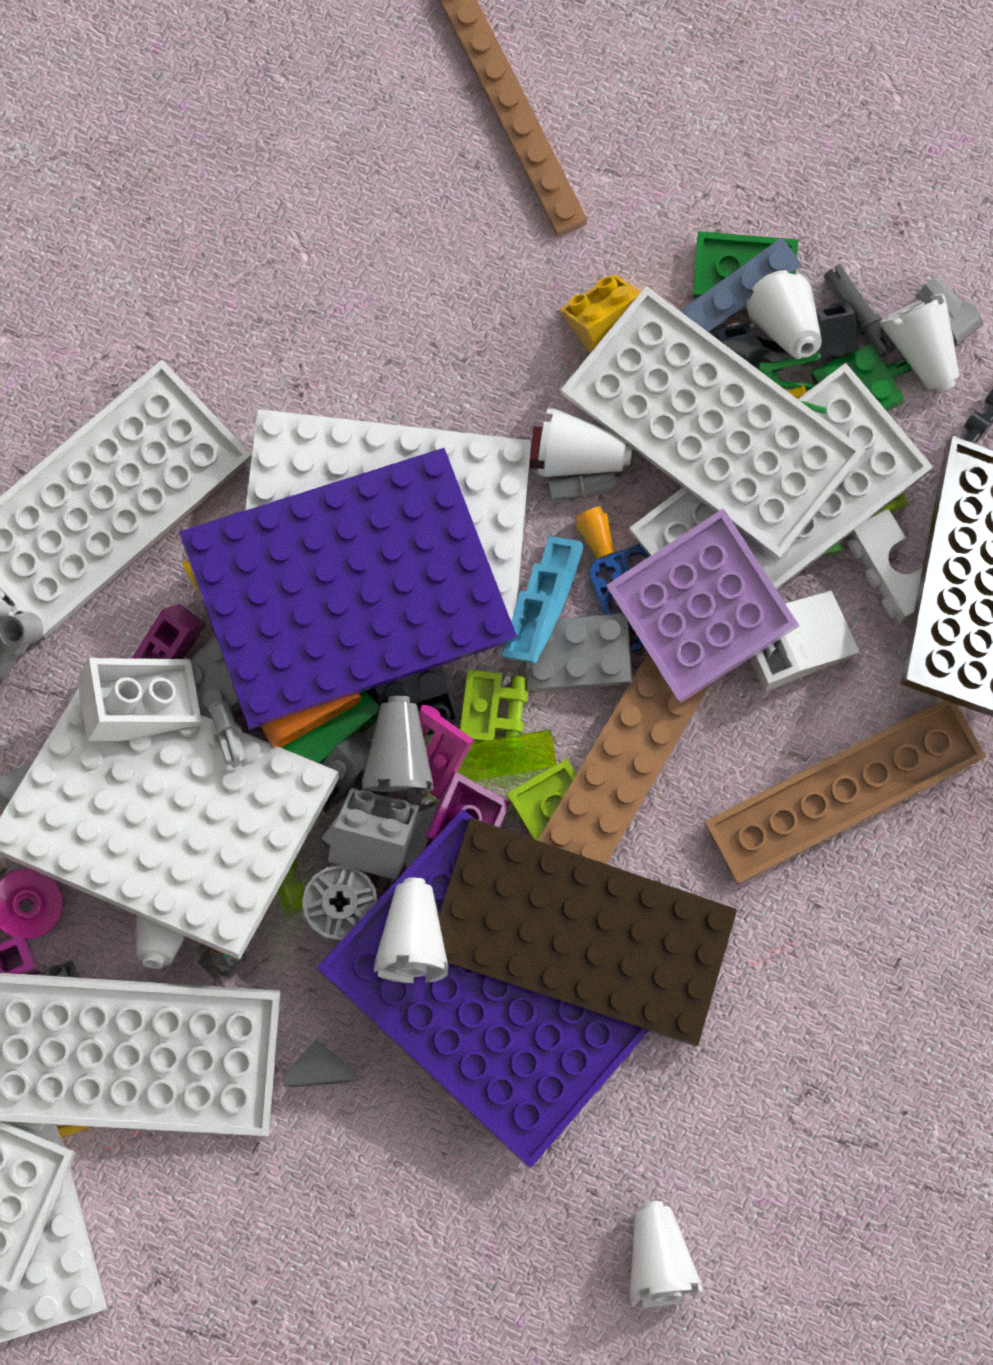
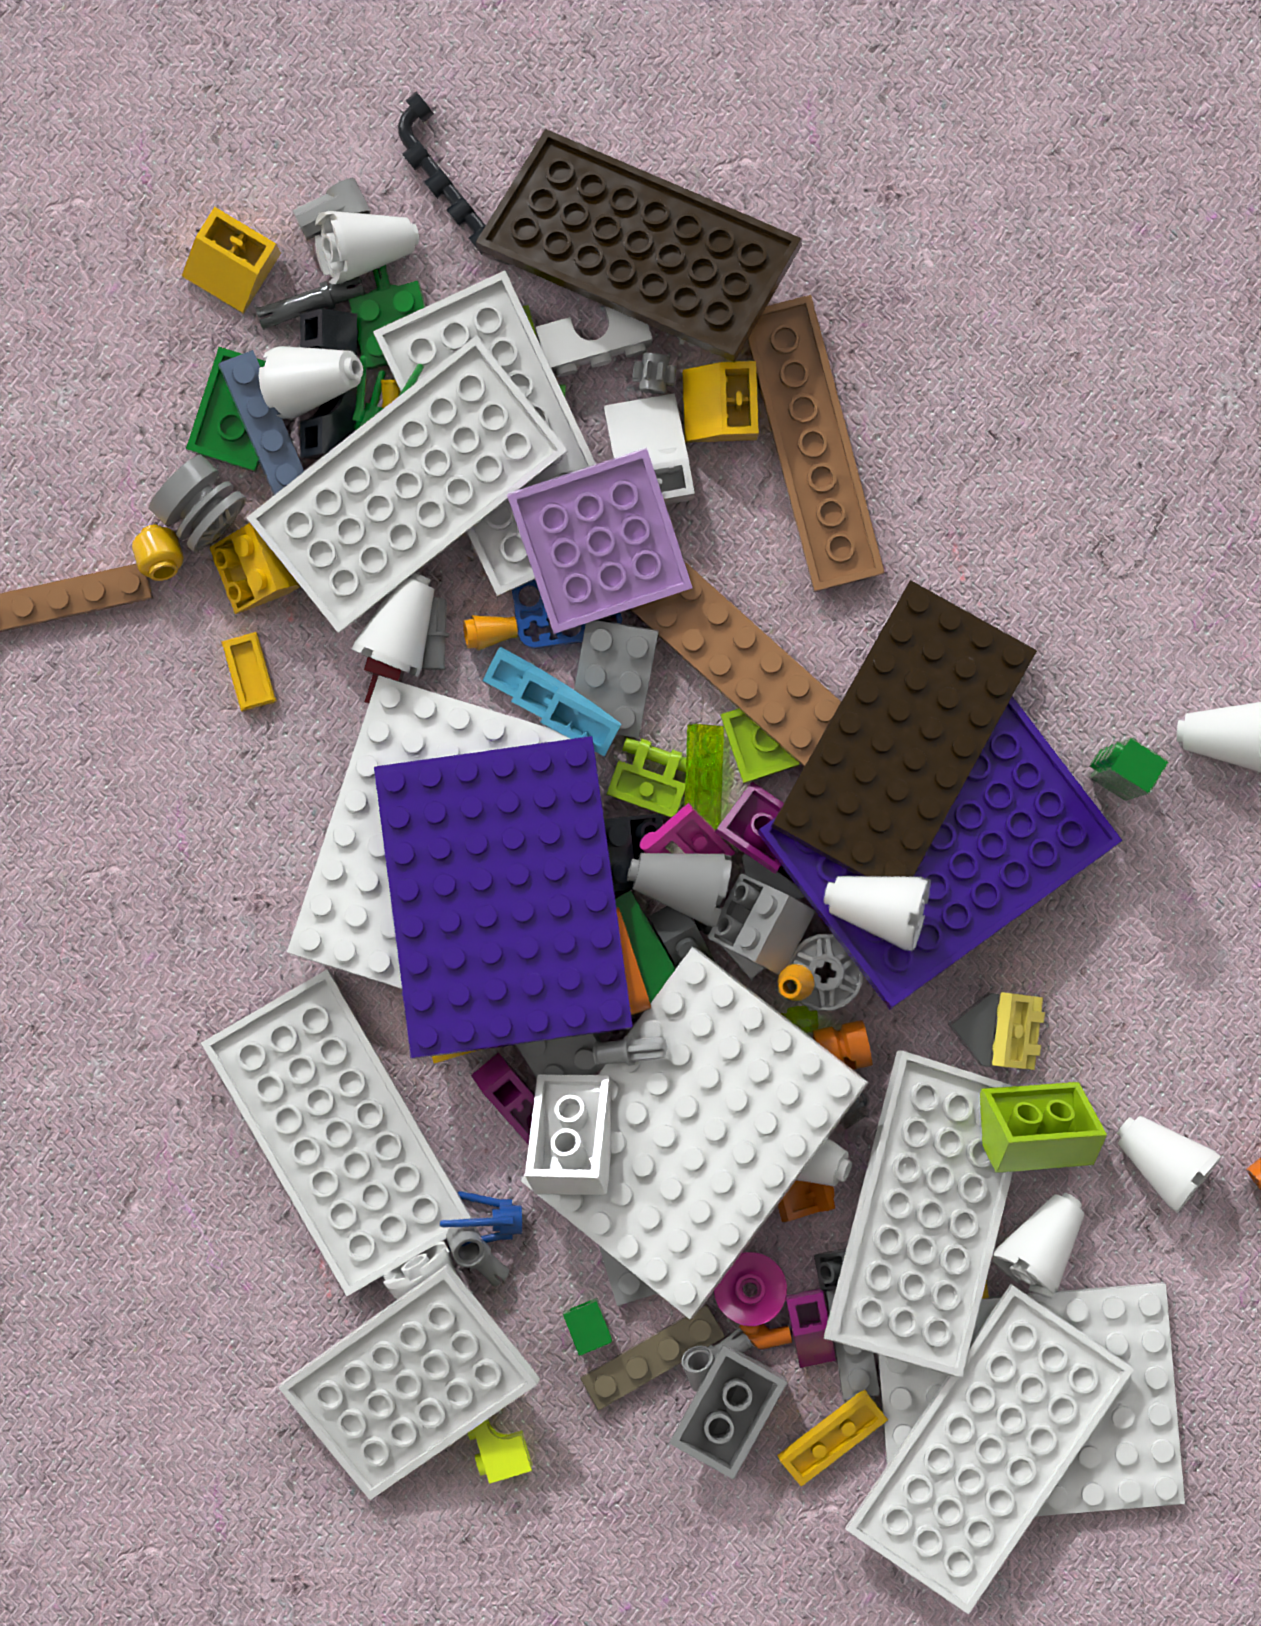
camera: 80 degrees left, 10 degrees up
none -> yellow head [132,524,184,581]
none -> light grey wheel [149,454,247,553]
none -> yellow slope [182,206,281,314]
none -> yellow tile [221,632,277,712]
none -> blue plant [440,1191,522,1251]
none -> light grey gear [632,353,677,394]
none -> yellow slope [682,361,759,443]
none -> orange bracket [777,1180,836,1222]
none -> light orange cone [778,964,815,1001]
none -> orange wheel [812,1020,873,1070]
none -> lime slope [980,1082,1107,1173]
none -> light yellow plate [992,992,1045,1070]
none -> white cone [992,1193,1085,1298]
none -> green brick [1089,737,1169,801]
none -> white cone [1116,1116,1221,1213]

